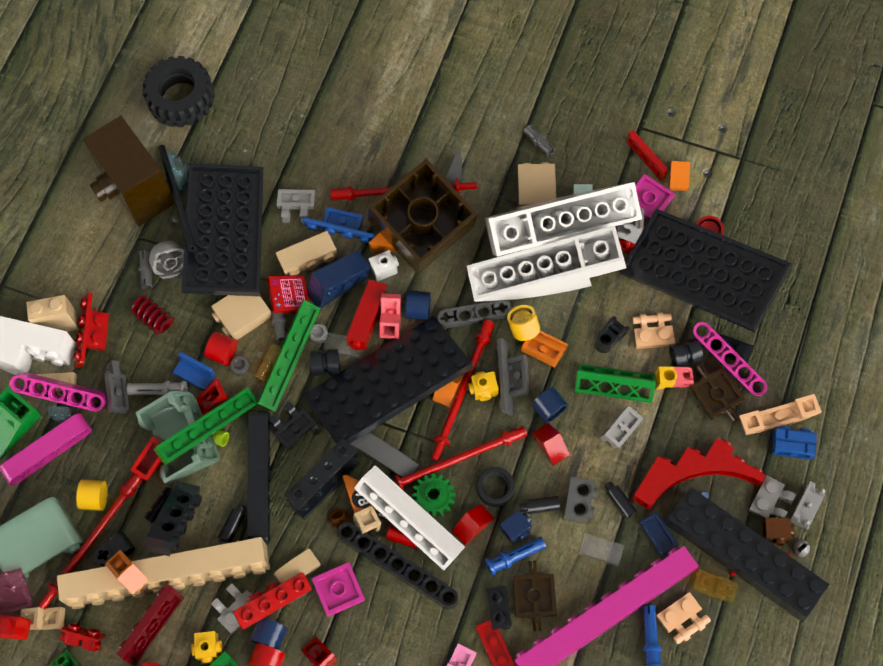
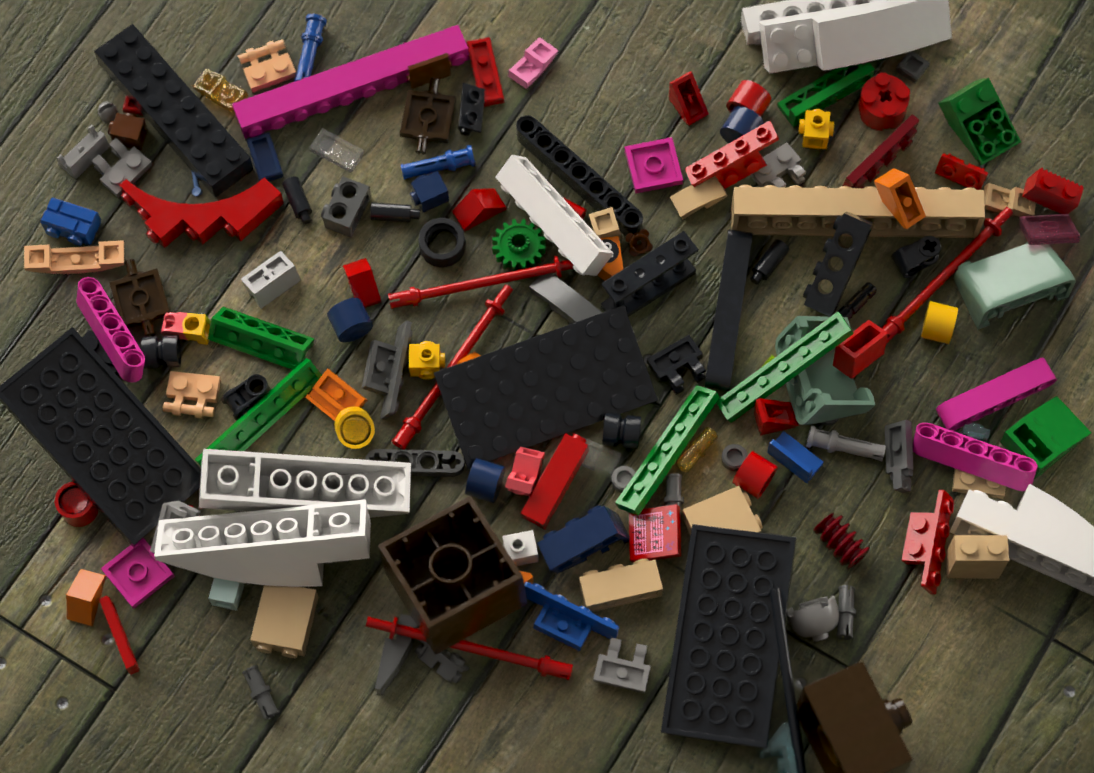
camera: 170 degrees left, 0 degrees up
none -> green plate [194,358,322,467]
none -> reddish brown piece [407,53,452,89]

